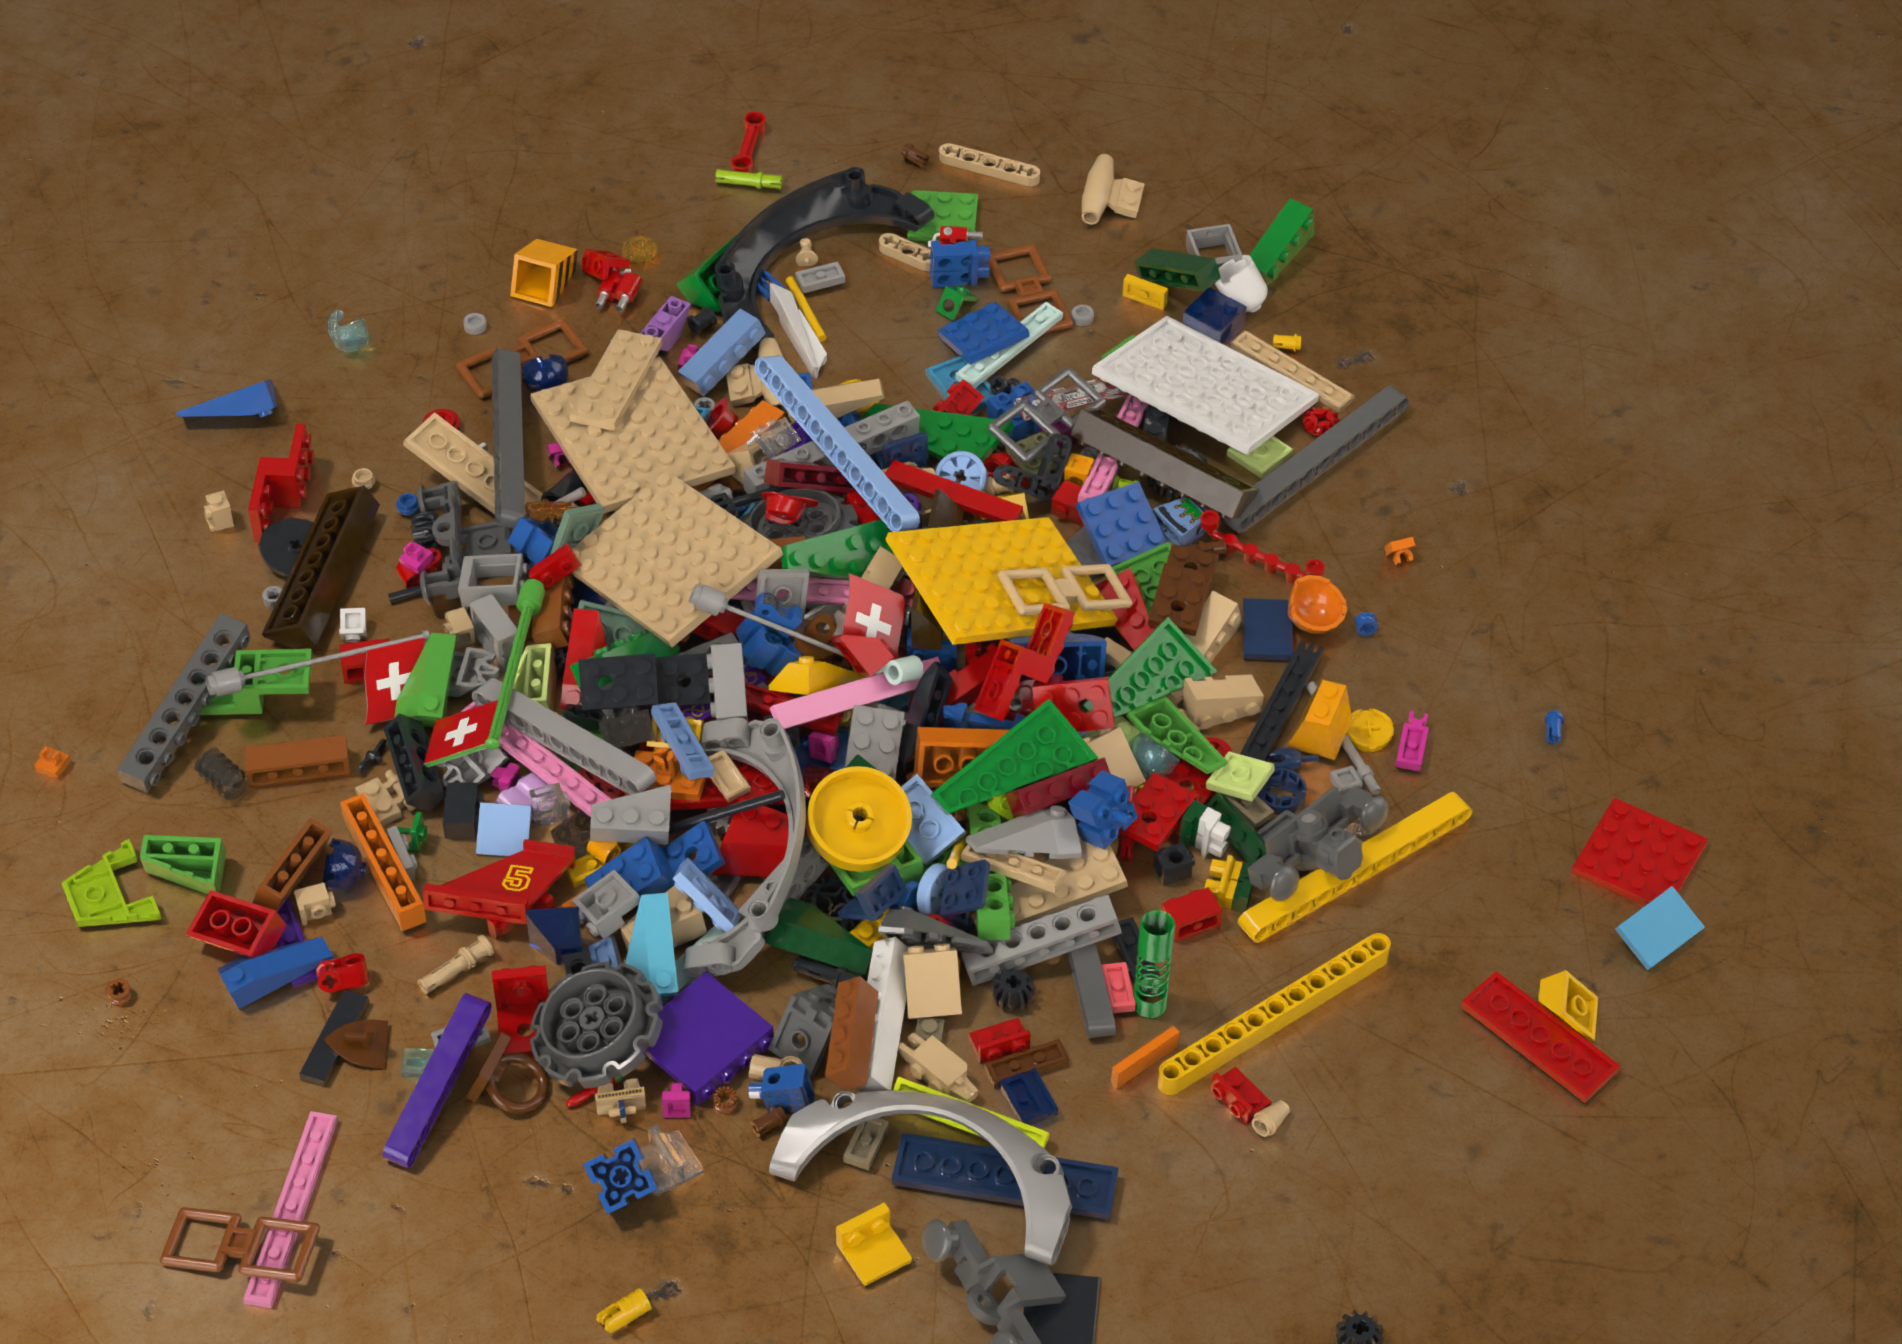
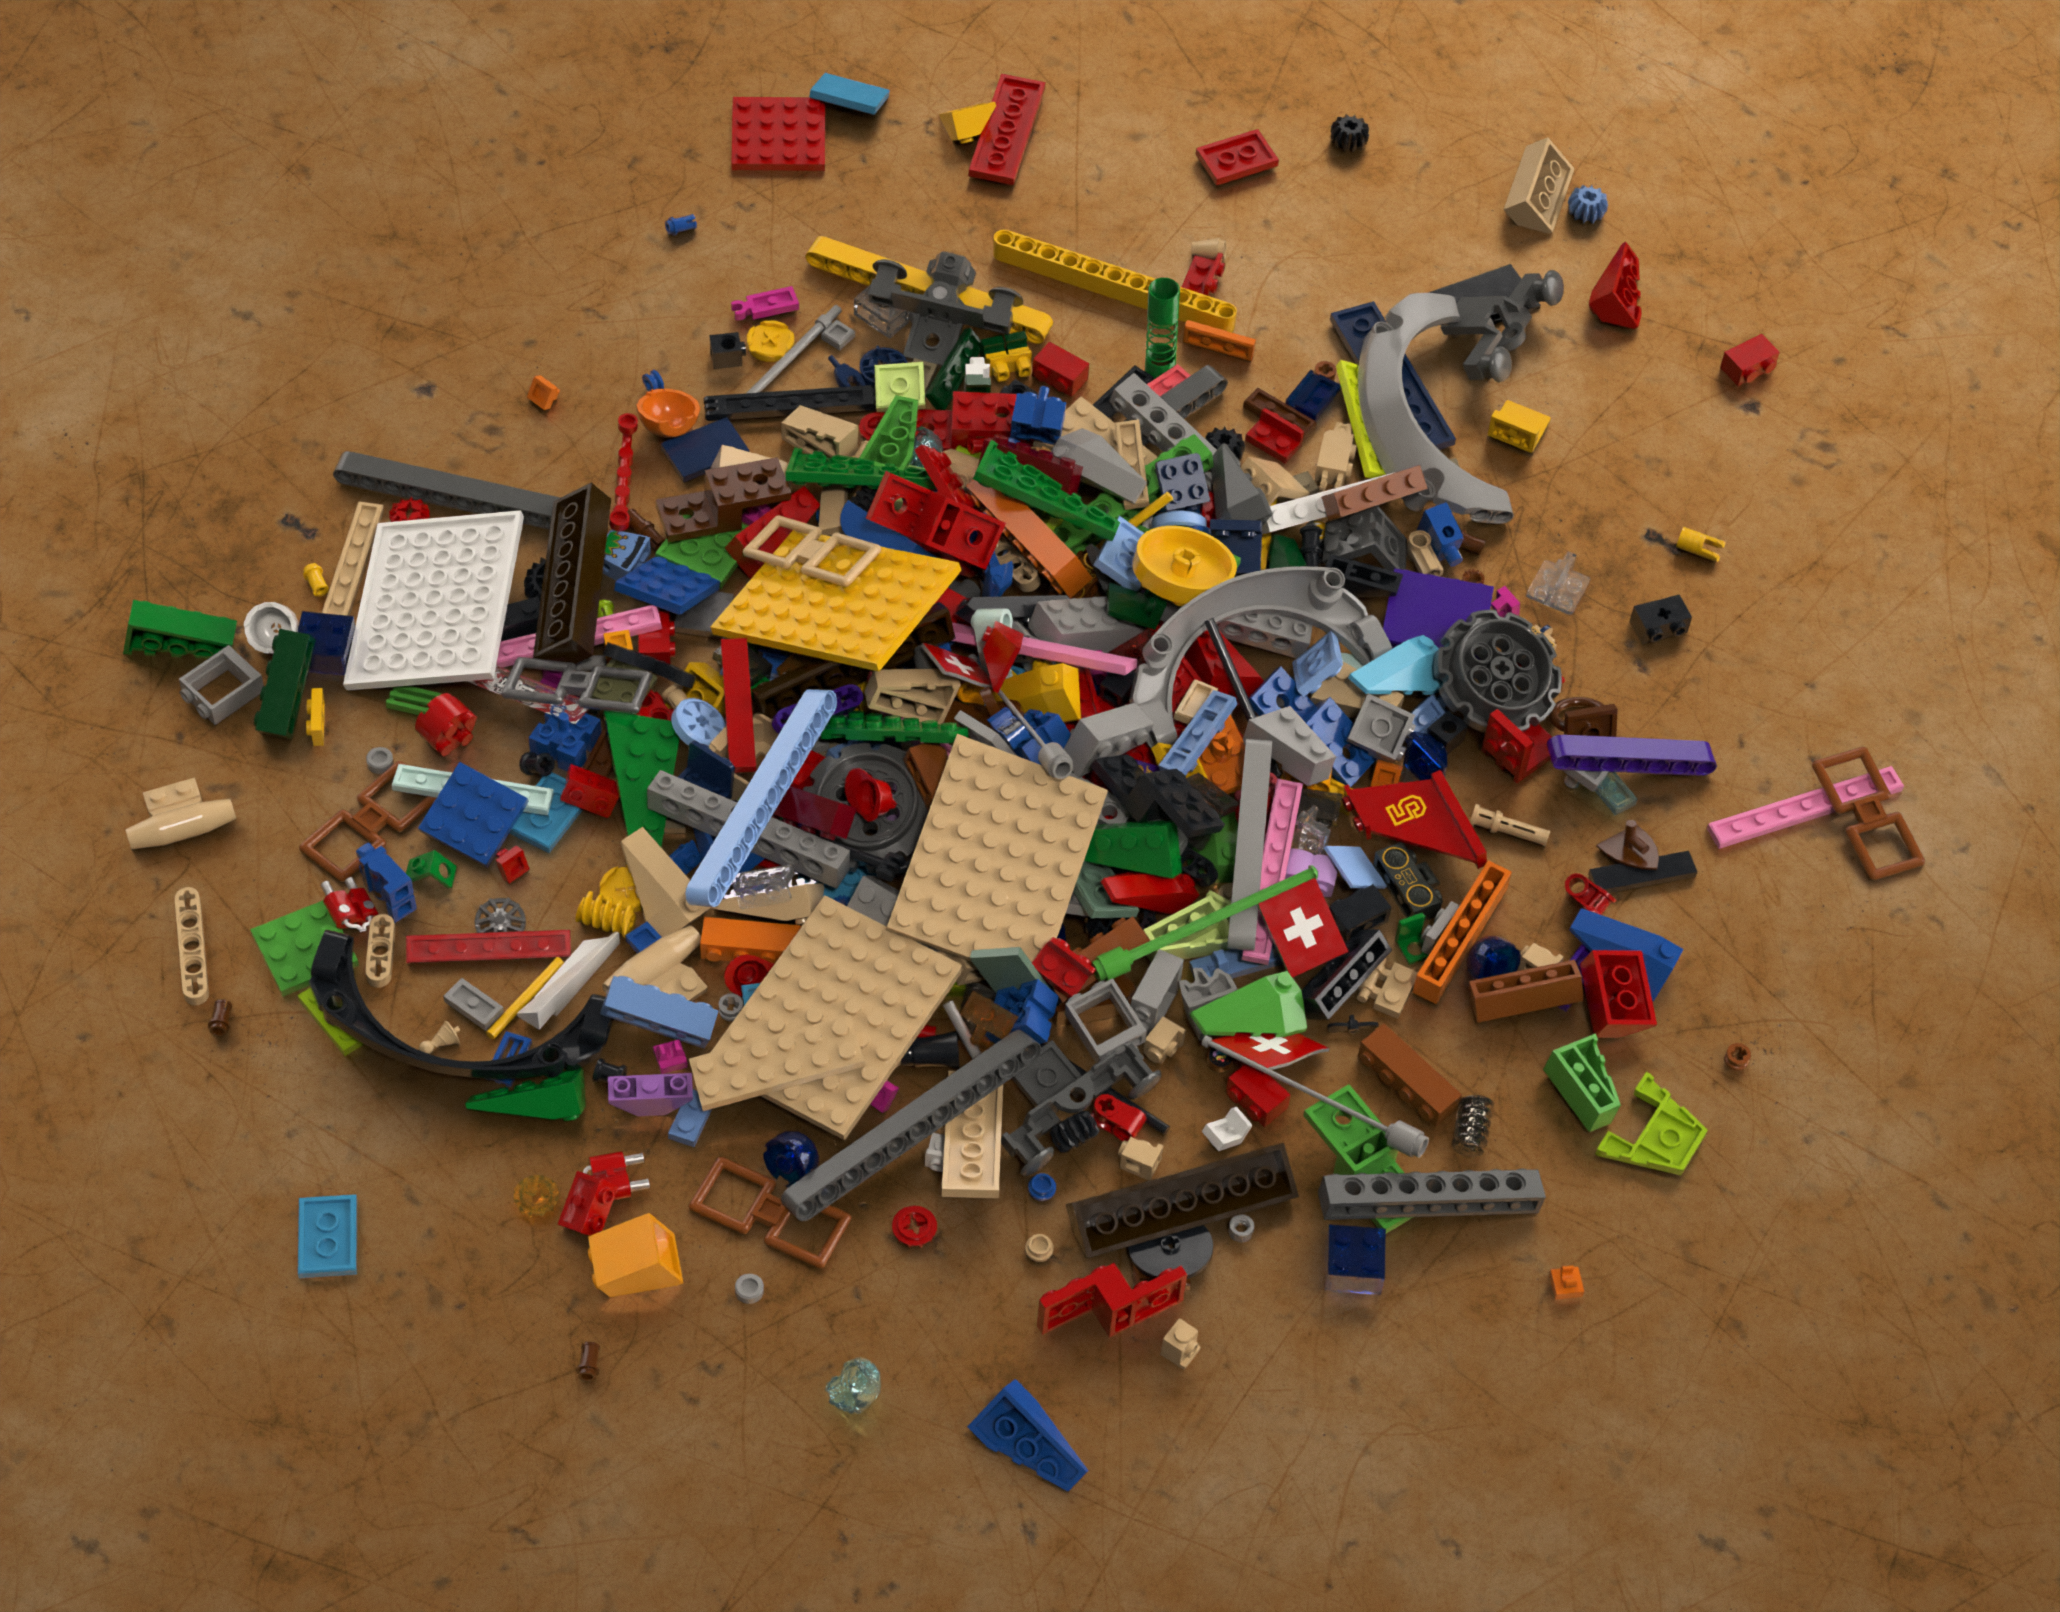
camera: 125 degrees left, 5 degrees up
dark pink tile [399,542,434,574] -> none
blue brick [583,1138,659,1214] -> none
lime pin [716,169,783,190] -> none
red piece [731,111,766,173] -> none
light orange slope [1287,680,1352,760] -> none
none -> dark azure tile [298,1194,357,1278]
none -> red tile [406,930,571,964]
none -> red brick [415,693,477,756]
none -> flat silver wheel [475,898,526,933]
none -> red tile [496,845,530,884]
none -> yellow piece [575,891,636,938]
none -> reddish brown pin [576,1342,600,1381]
none -> black brick [709,332,746,369]
none -> tan brick [1118,1137,1163,1180]
none -> red plate [1196,129,1279,186]
none -> dark orange bush [1314,361,1336,385]
none -> clear blue brick [1324,1224,1386,1295]
none -> black slope [1326,554,1403,598]
none -> pearl dark grey piece [1373,842,1443,922]
none -> black brick [1629,594,1692,644]

